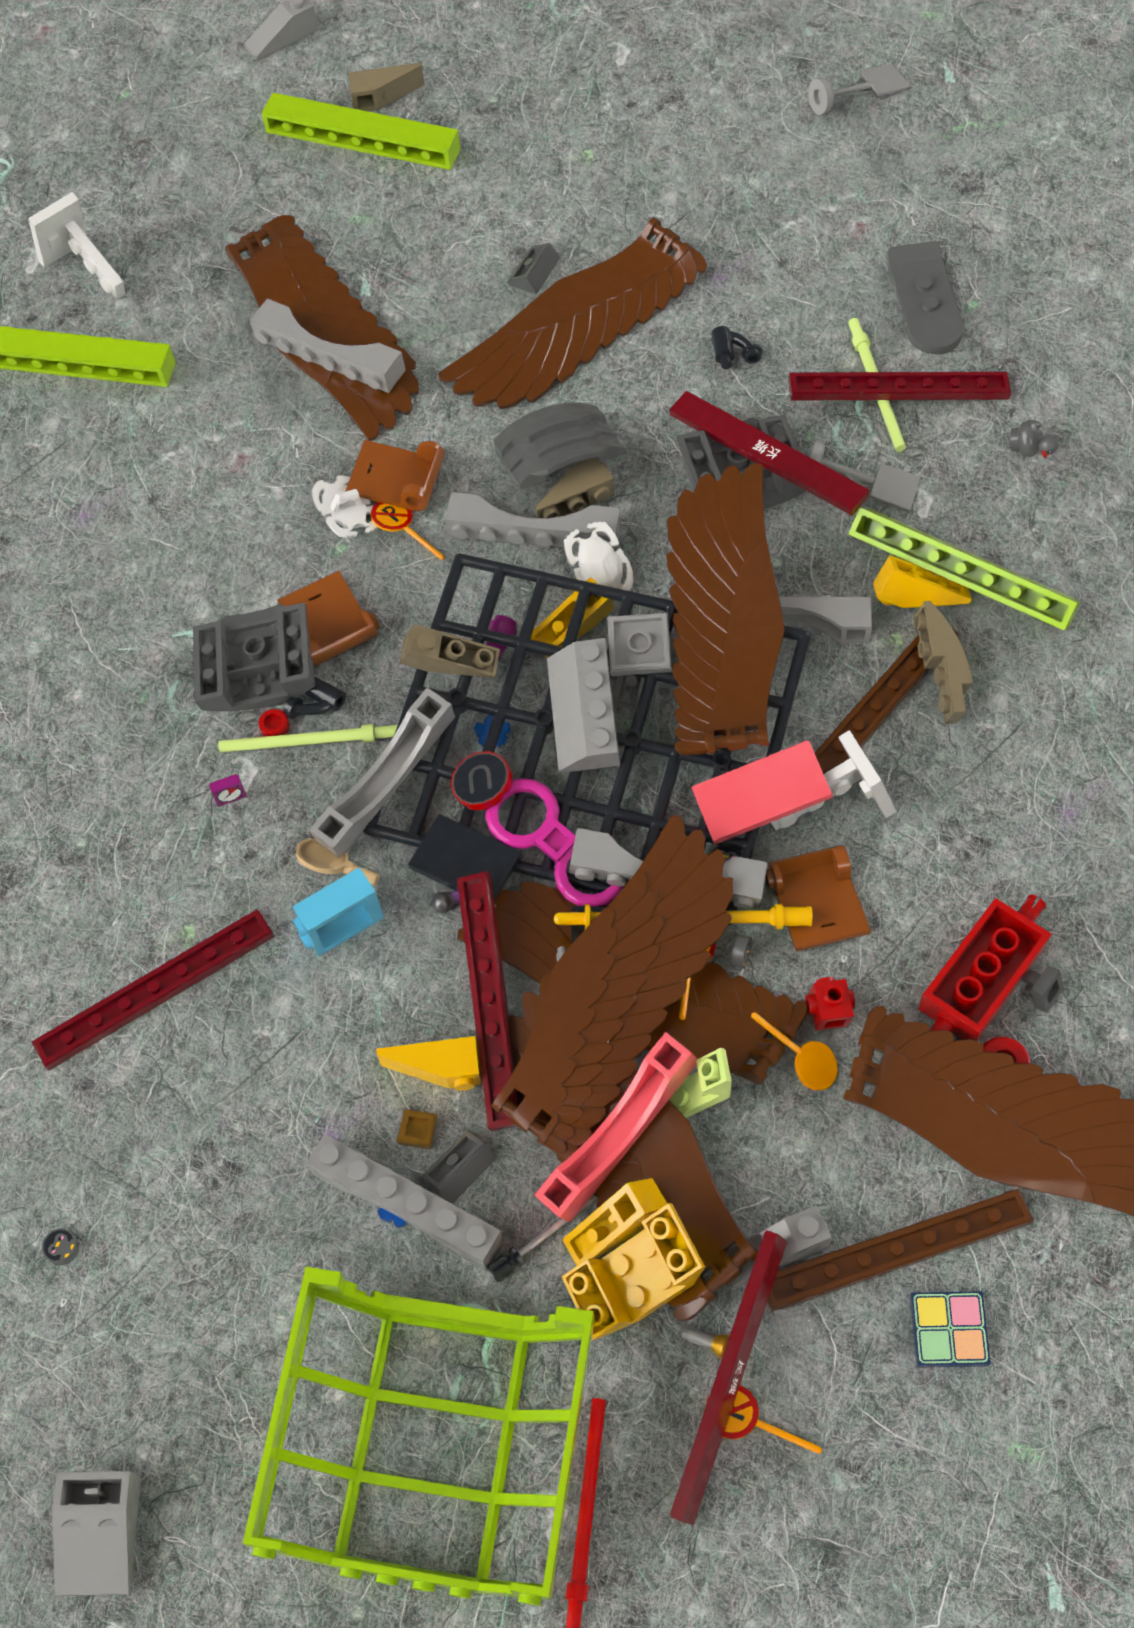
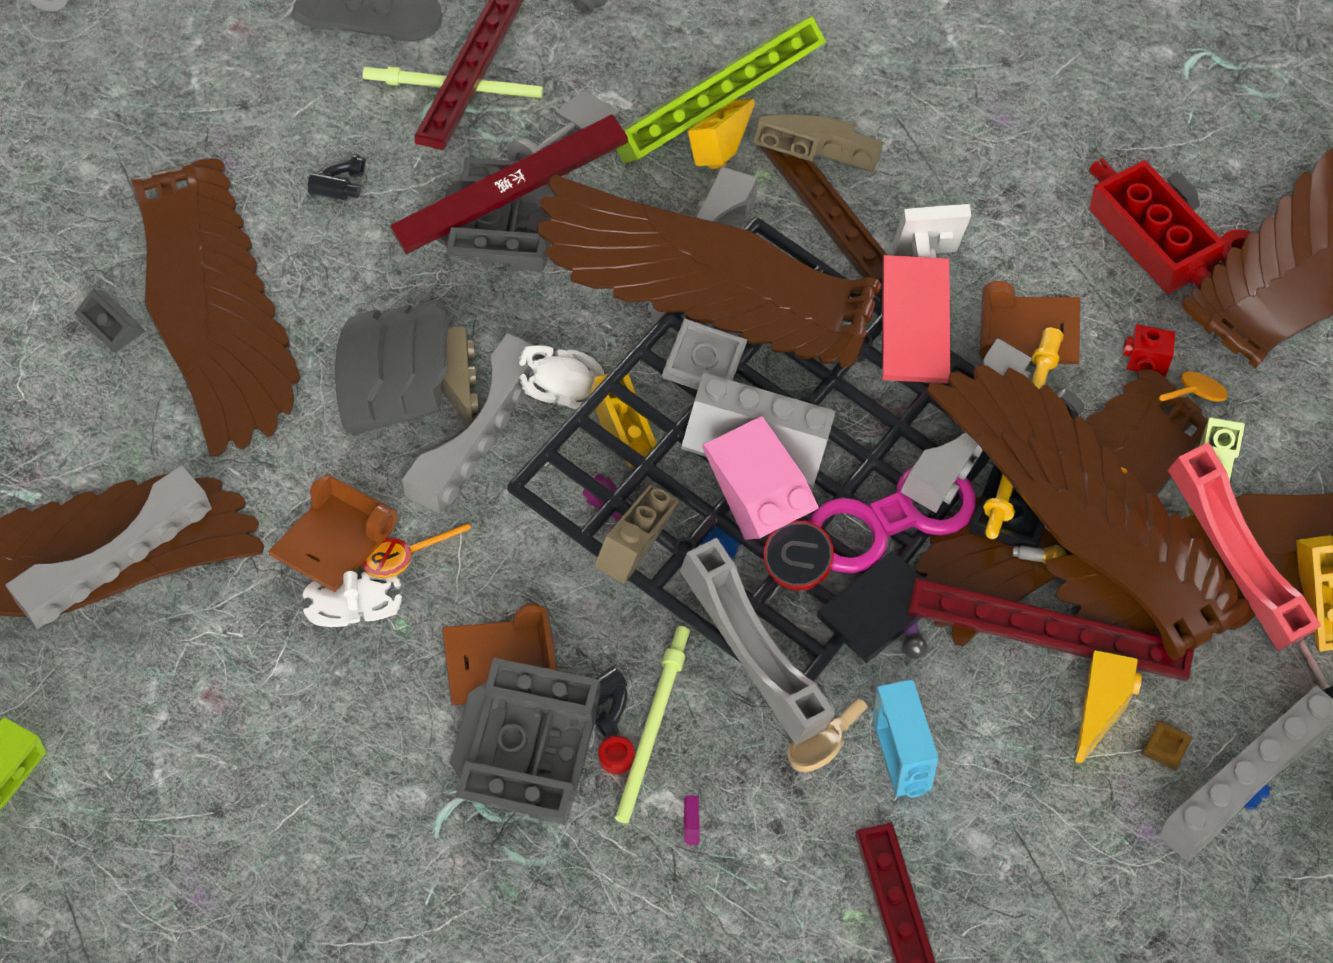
camera: 75 degrees left, 5 degrees down
dark grey slope [420,1130,496,1204] -> none
none -> bright pink slope [701,416,819,540]

